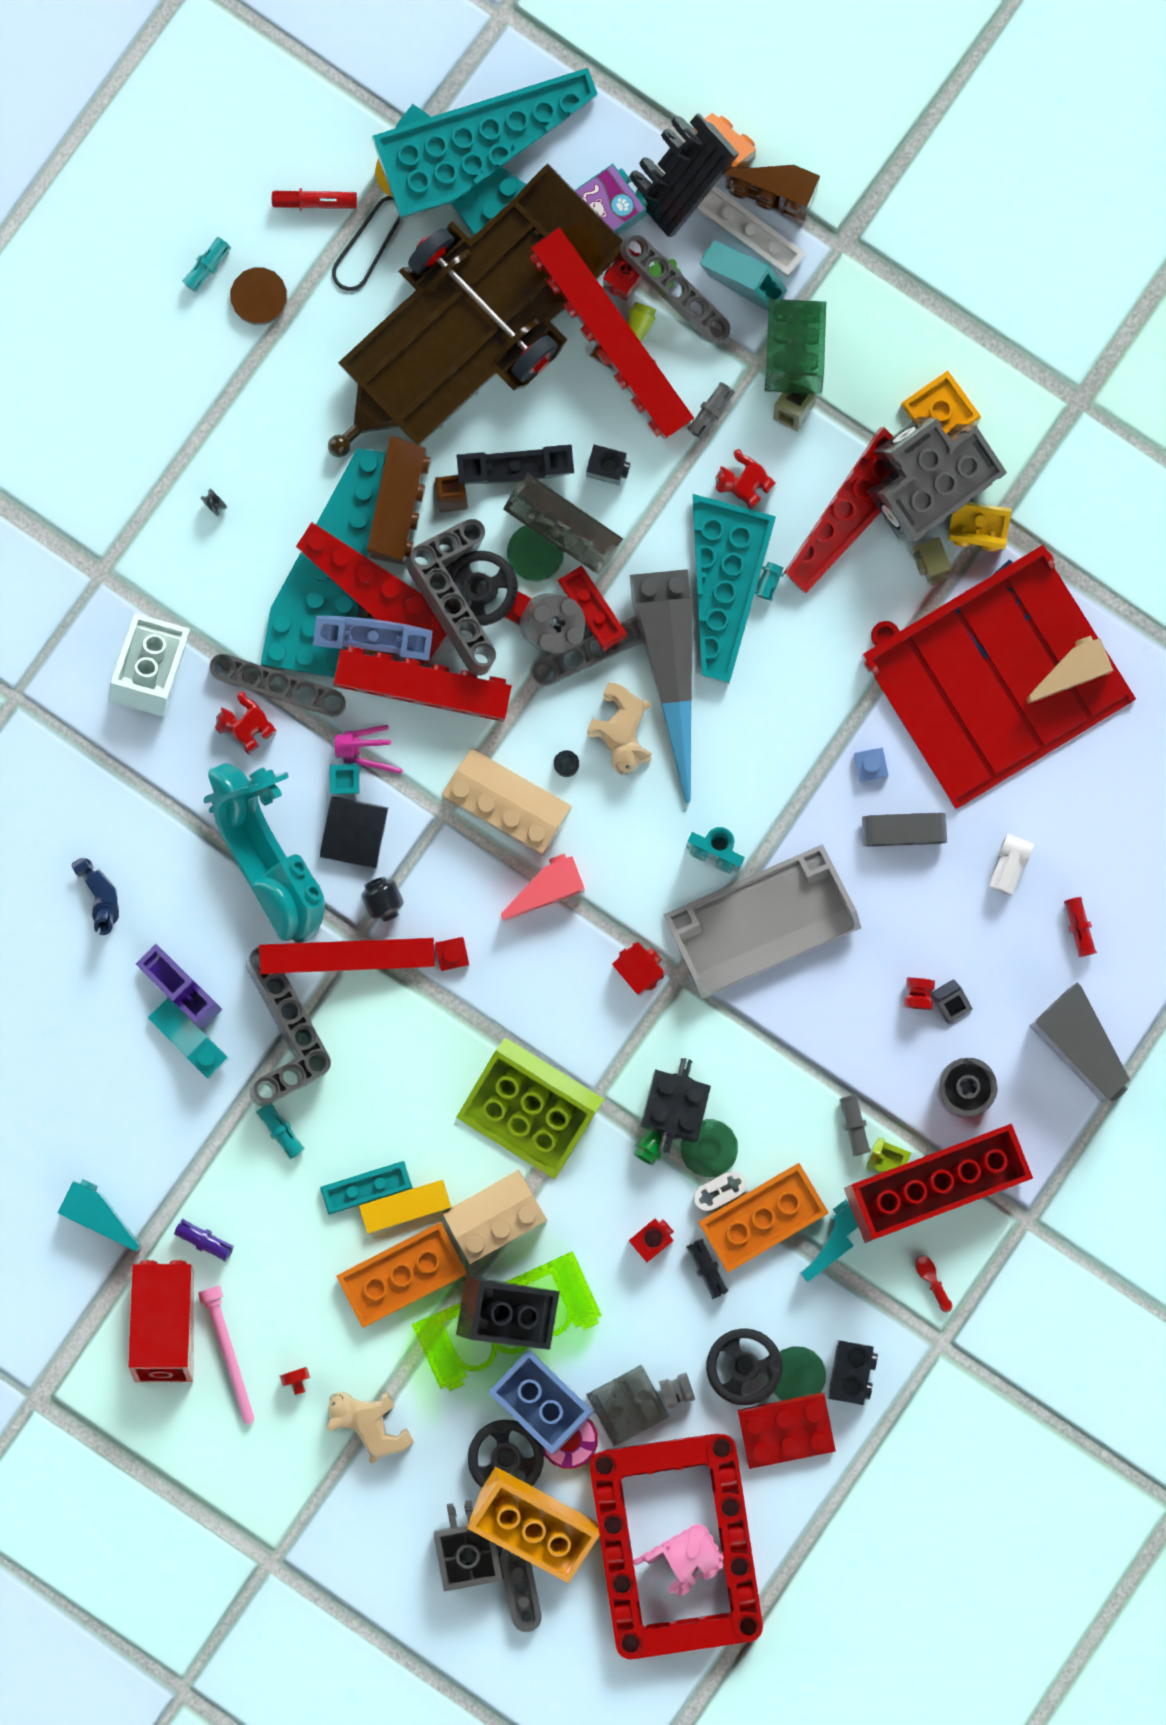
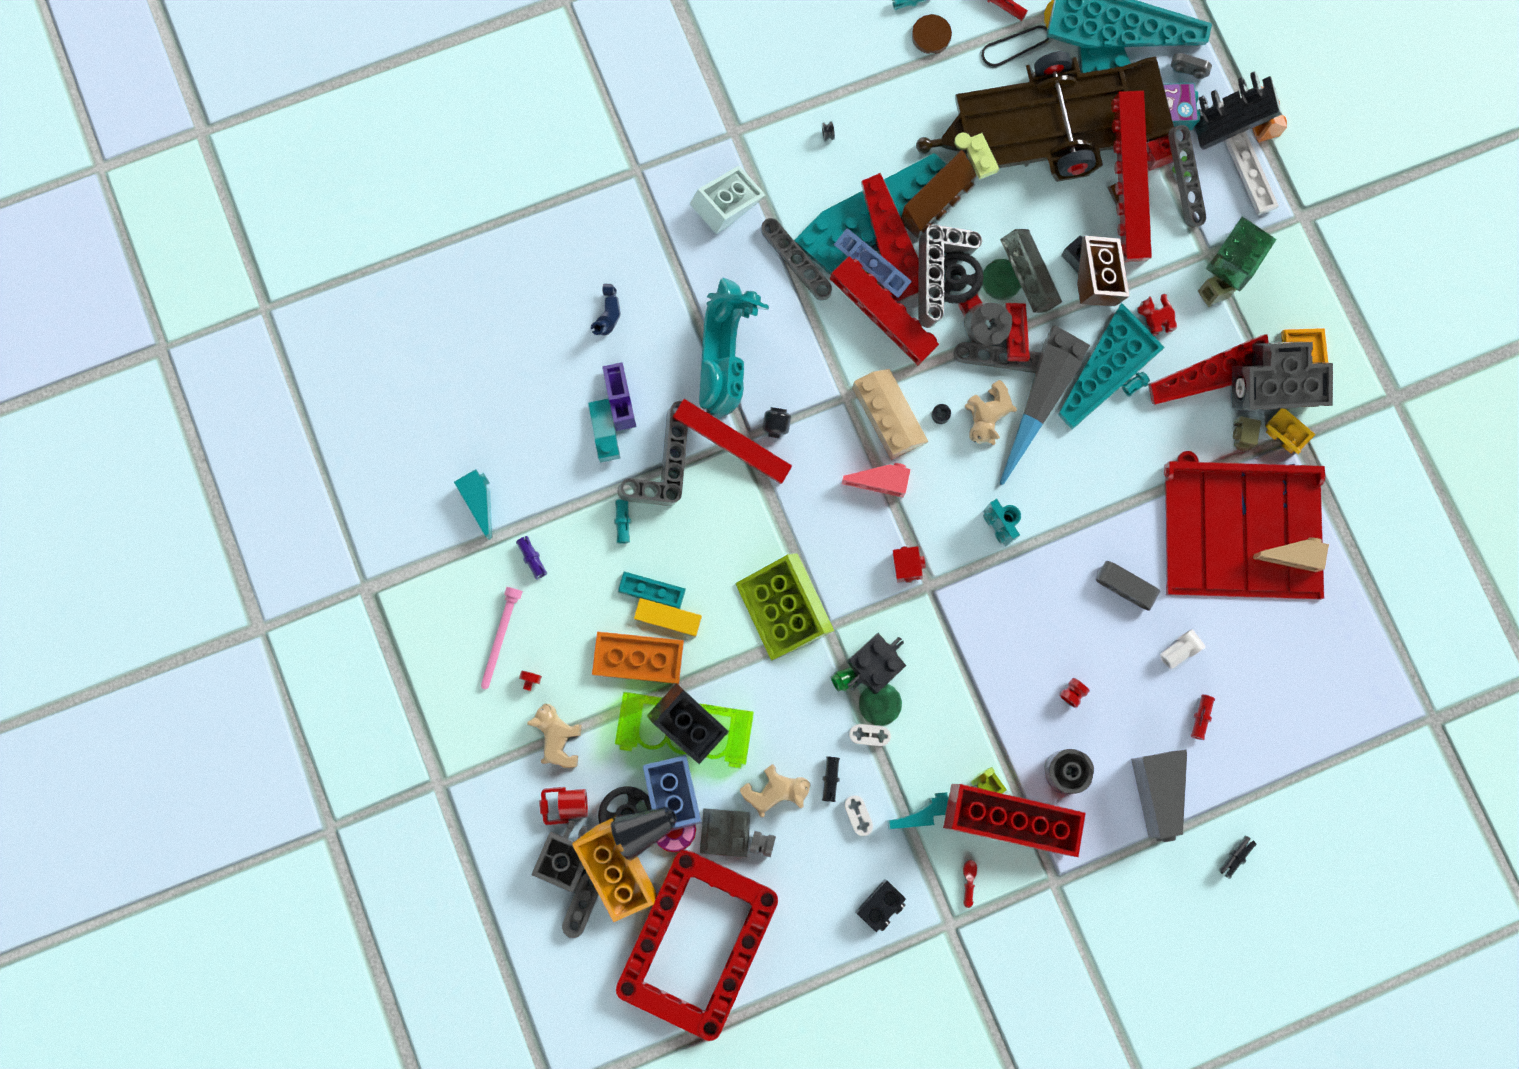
camera: 25 degrees right, 5 degrees down
red slope [128,1260,194,1383] -> none
red animal [214,691,277,755] -> none
black slope [319,796,389,868] -> none
teal plate [330,764,360,795] -> none
dark pink plant [335,725,403,774] -> none
reddish brown slope [435,475,468,513] -> none
red plate [435,937,470,972] -> none
tan slope [442,1169,547,1264] -> none
black slope [456,444,574,484] -> none
lime cone [627,301,657,342] -> none
red brick [628,1218,674,1263] -> none
bright pink helmet [633,1524,724,1597] -> none
light grey slope [663,844,862,999] -> none
dark grey pin [687,382,735,439] -> none
orange plate [698,1163,829,1273] -> none
teal slope [700,240,787,314] -> none
black wheel [706,1328,783,1405] -> none
reddish brown slope [725,164,820,221] -> none
red plate [737,1392,836,1469] -> none
clear green tile [768,1346,826,1401] -> none
dark grey pin [839,1095,871,1156] -> none
medium blue plate [854,747,889,782] -> none
black slope [931,979,973,1024] -> none
none -> red piece [539,787,588,825]
none -> black cone [611,807,677,861]
none -> tan animal [739,764,811,818]
none -> white beam [844,795,873,836]
none -> yellowish green hinge [955,133,999,180]
none -> reddish brown slope [1077,236,1130,307]
none -> dark grey plate [1170,53,1212,79]

